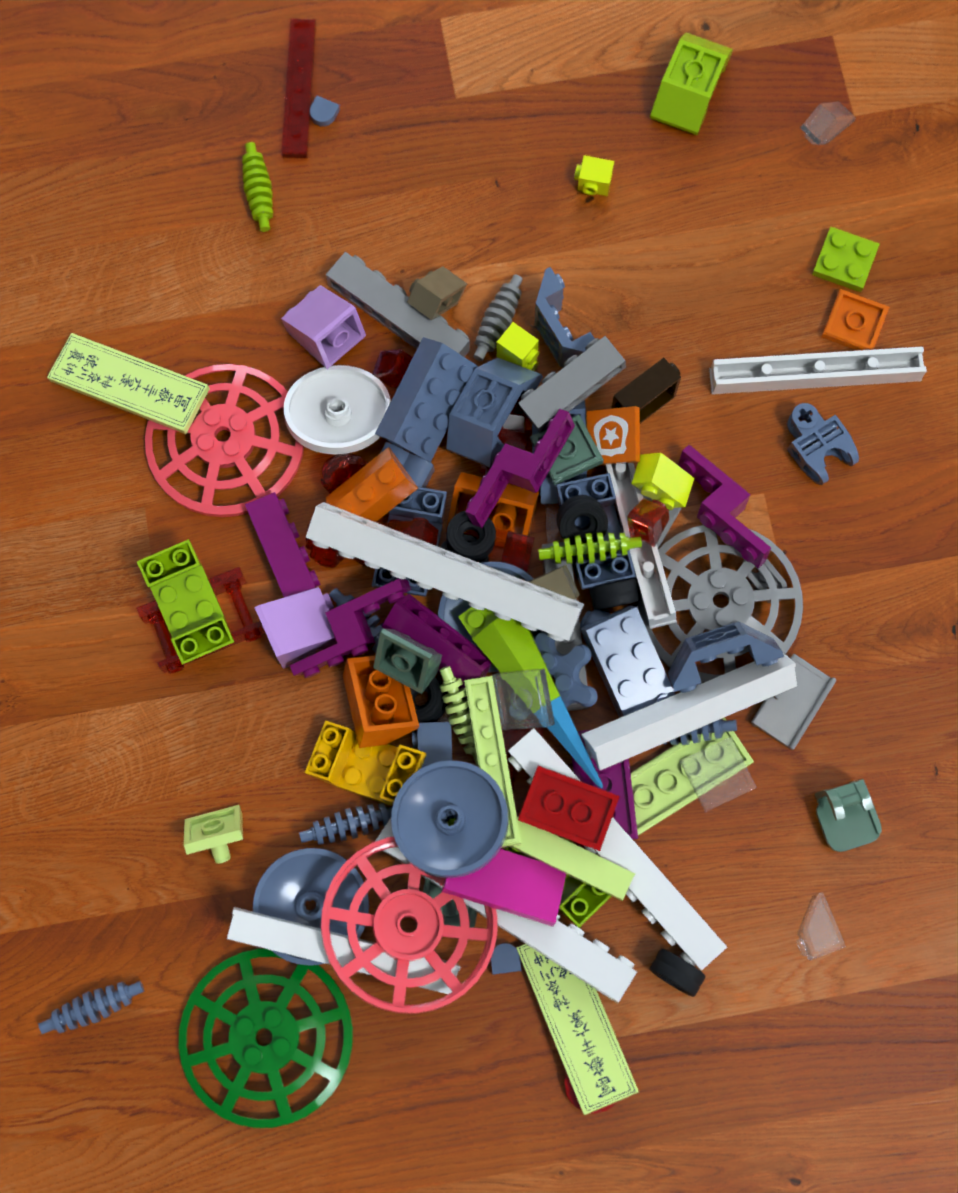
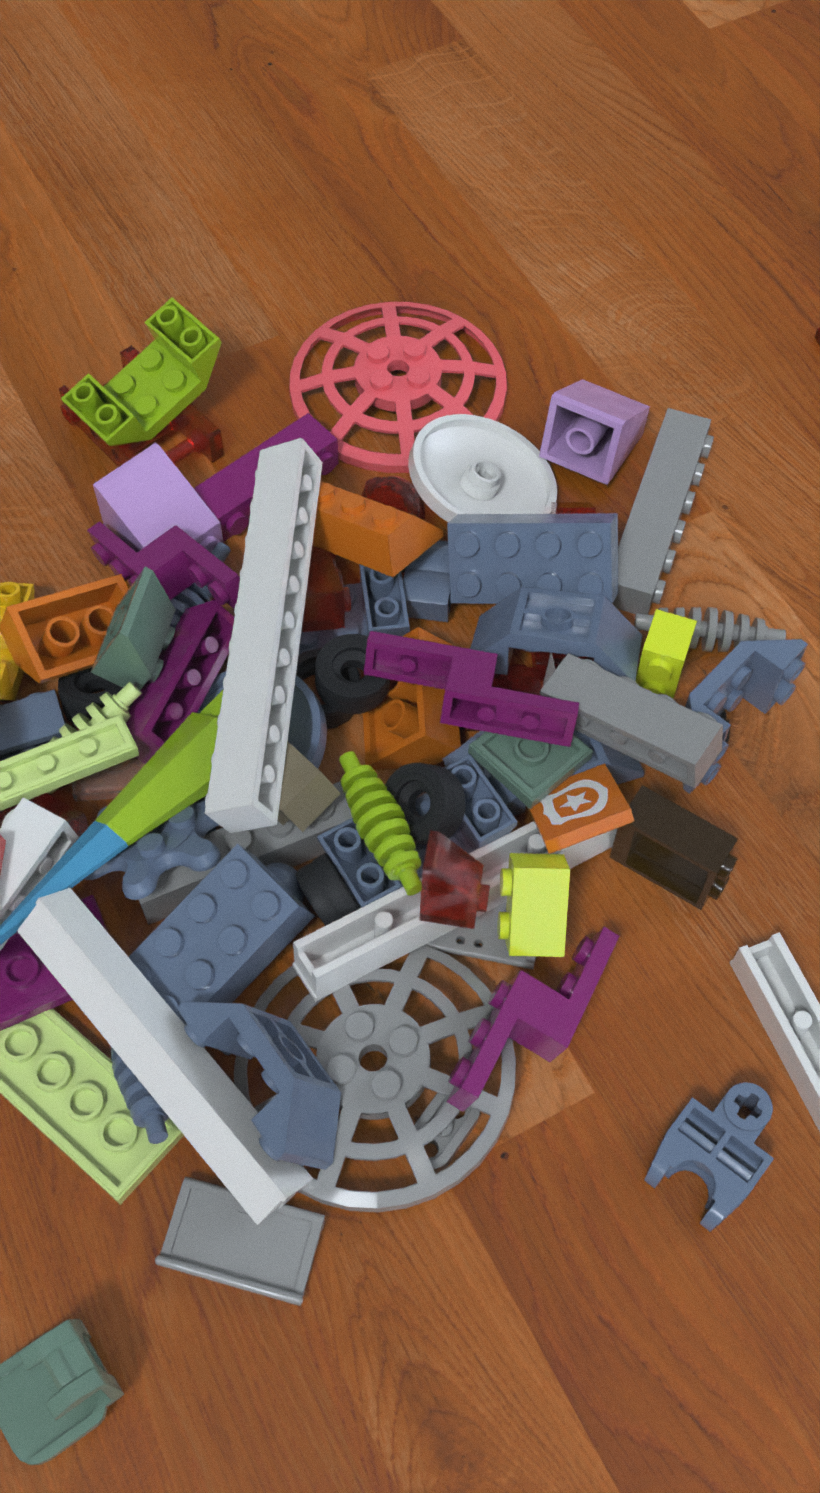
camera: 70 degrees right, 15 degrees down
yellowish green tile [47,333,210,434] -> none
lime piece [242,142,273,232] -> none
dark tan brick [407,266,467,320] -> none
clear tile [492,668,555,730] -> none
clear red slope [501,531,535,573] -> none
clear tile [680,737,757,812] -> none

